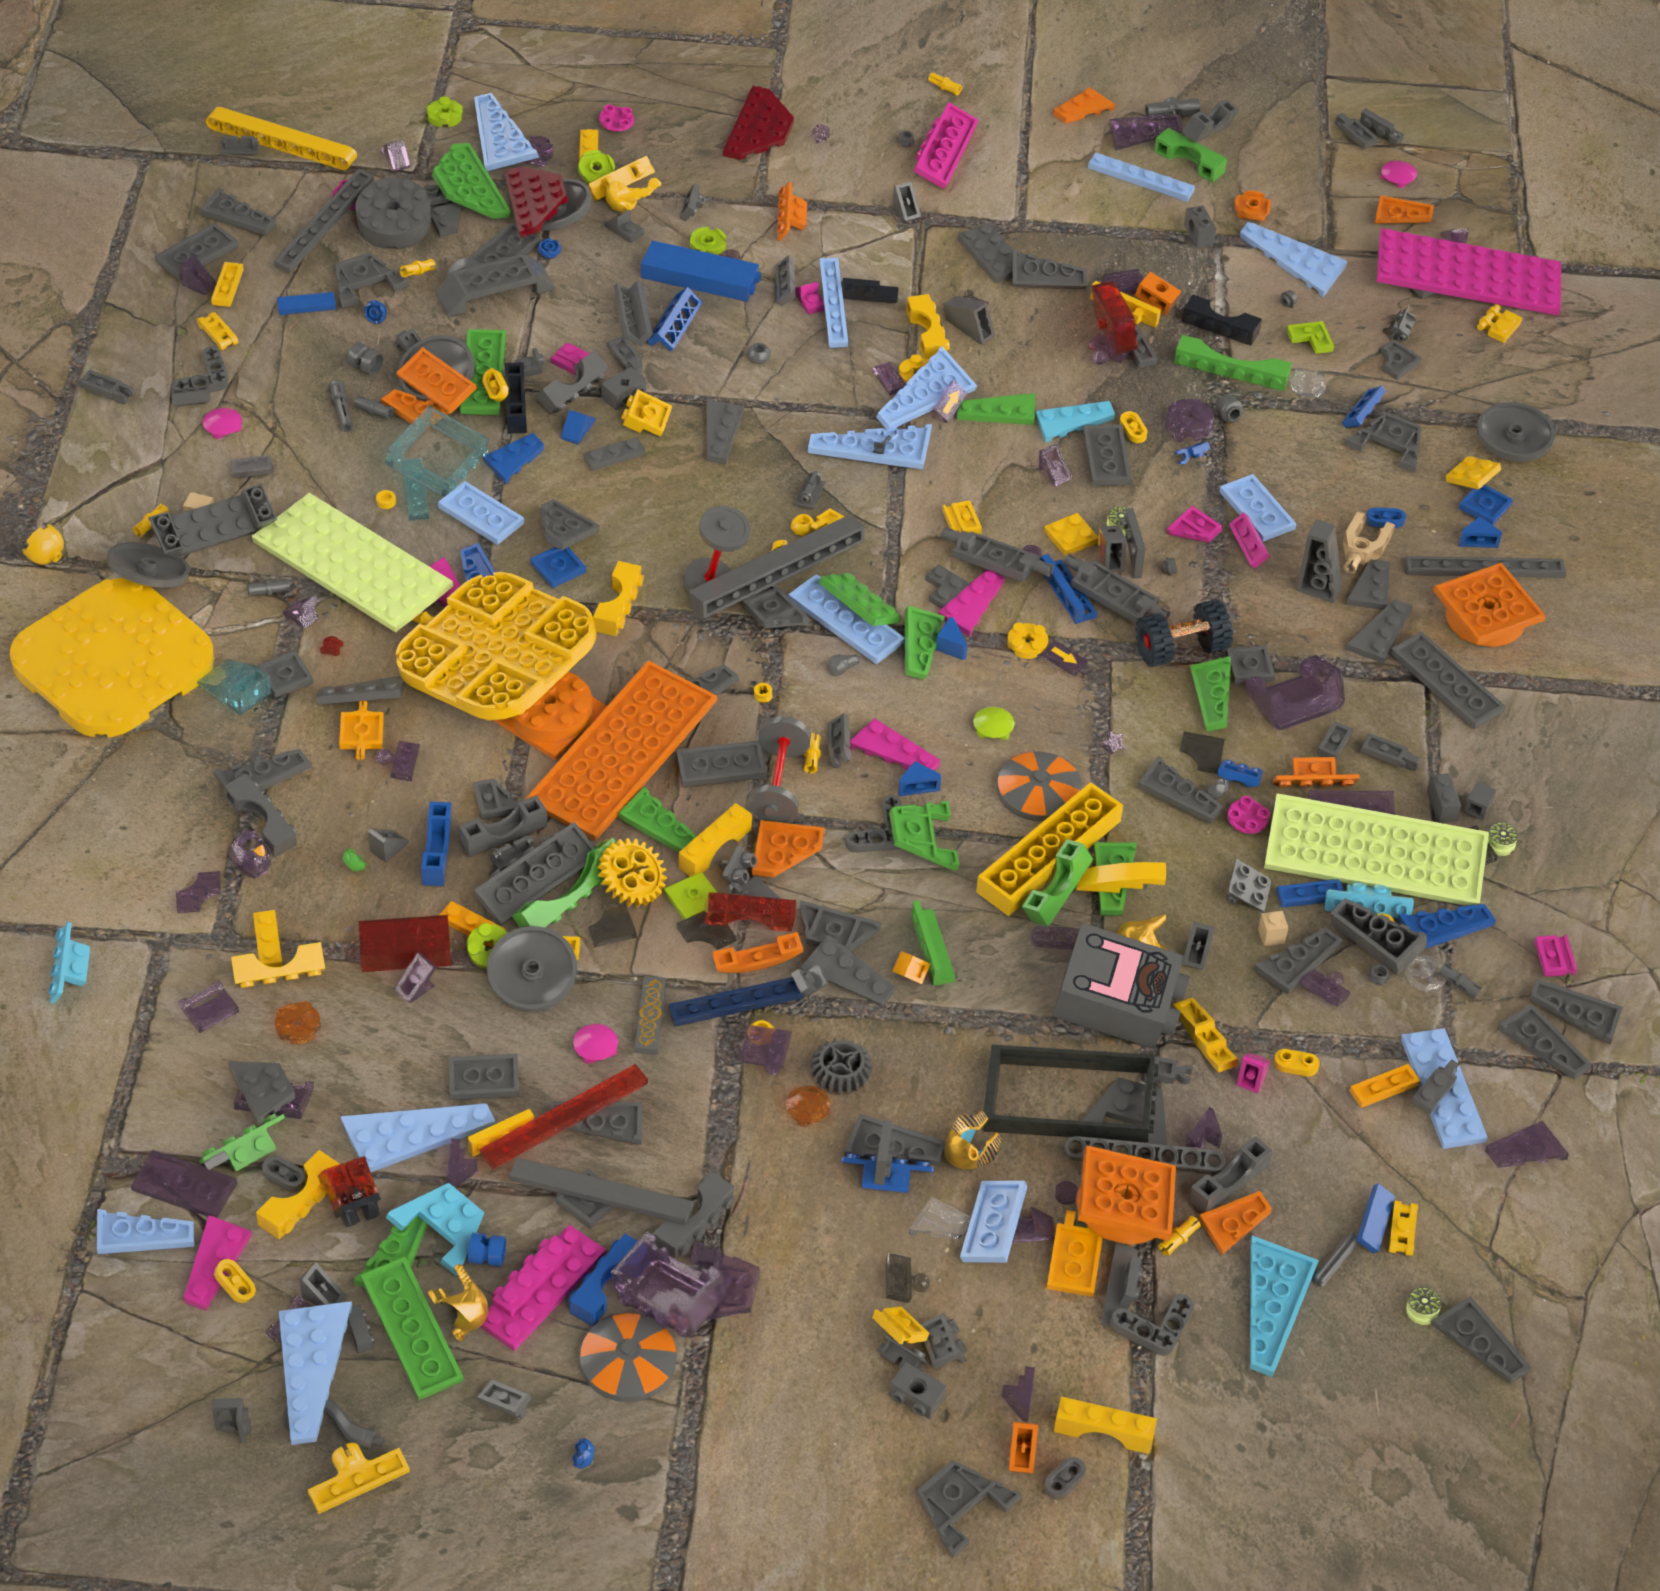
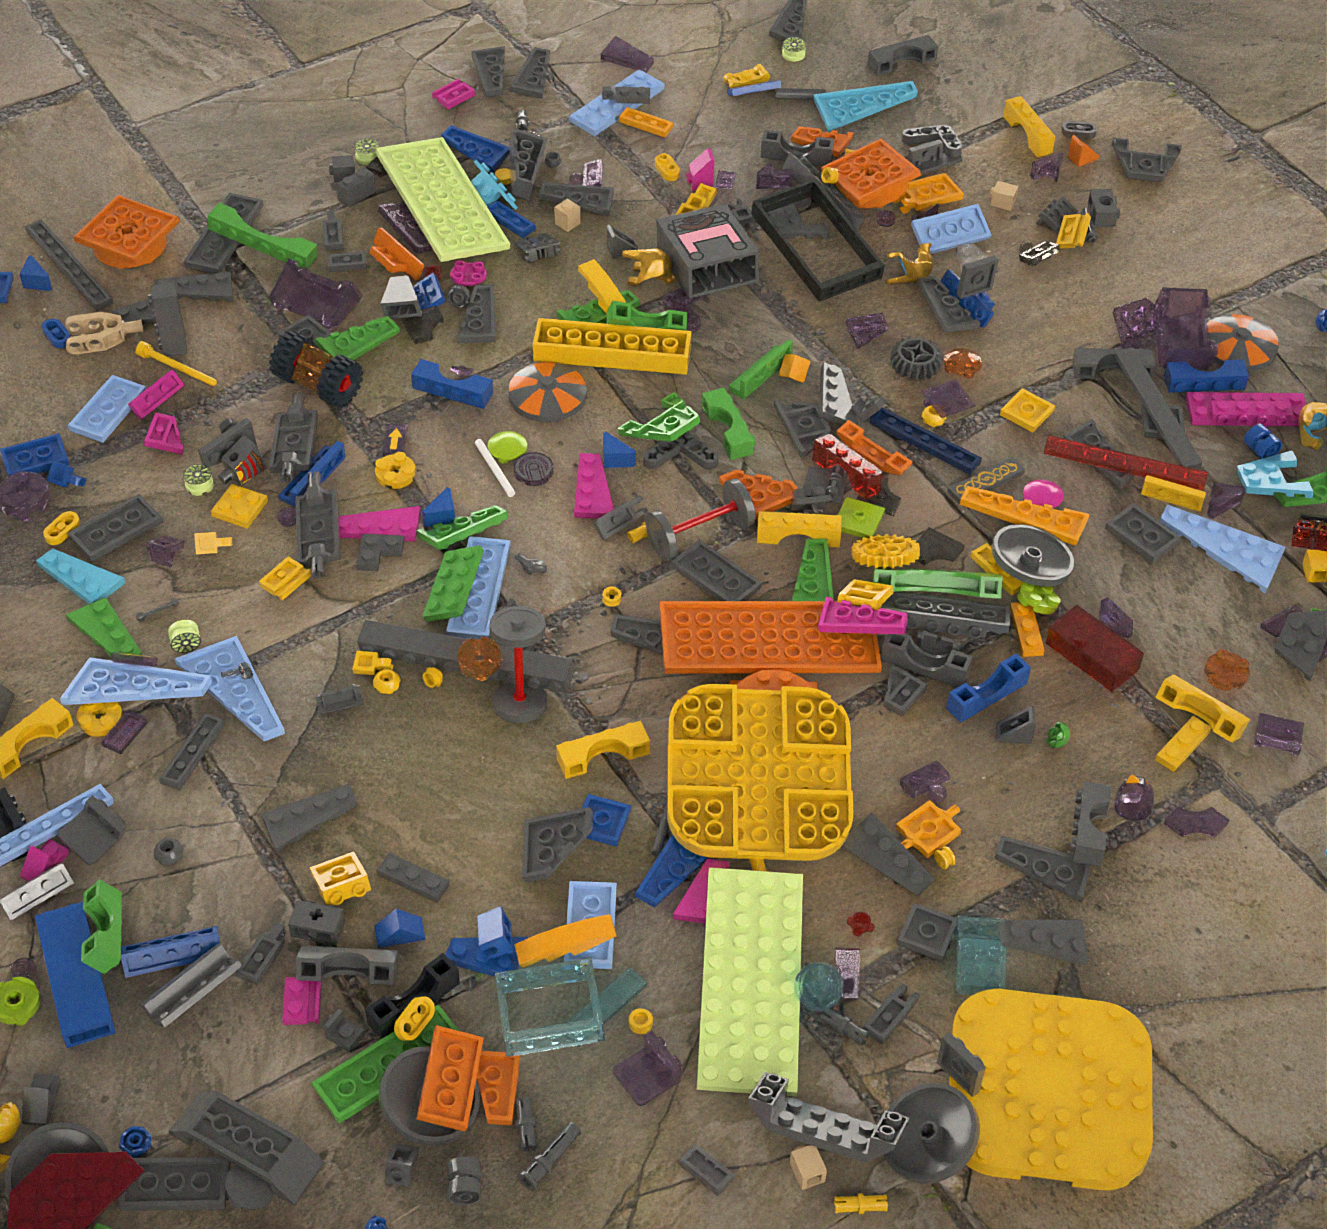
camera: 125 degrees left, 0 degrees up
none -> blue tile [0,433,70,481]
none -> dark grey bracket [58,795,127,865]
none -> bright green arch [81,879,122,974]
none -> yellow piece [135,341,217,386]
none -> dark grey hinge [136,598,179,622]
none -> dark grey tile [159,713,225,791]
none -> yellowish green wheel [168,620,201,653]
none -> yellow plate [194,532,233,554]
none -> bright green arch [208,202,317,271]
none -> slope [380,276,422,319]
none -> blue arch [411,359,493,409]
none -> clear red plate [423,266,442,281]
none -> clear orange plate [457,637,502,681]
none -> white bar [475,439,515,497]
none -> hinge [477,906,513,958]
none -> tile [514,452,554,486]
none -> light orange slope [515,914,617,968]
none -> bracket [613,1031,682,1106]
none -> bright green arch [702,388,756,460]
none -> clear purple plate [716,170,736,189]
none -> clear light blue cylinder [794,961,845,1012]
none -> dark pink wing [818,597,908,634]
none -> yellow bush [821,167,839,184]
none -> yellow plate [838,579,893,610]
none -> wing [846,313,888,349]
none -> dark grey hinge [863,983,920,1045]
none -> dark grey arch [868,35,938,76]
none -> yellow bush [934,846,956,870]
none -> dark grey plate [937,1032,985,1097]
none -> light orange wing [959,486,1090,546]
none -> tan brick [989,181,1018,211]
none -> dark grey wing [998,920,1089,965]
none -> yellow plate [1000,388,1055,433]

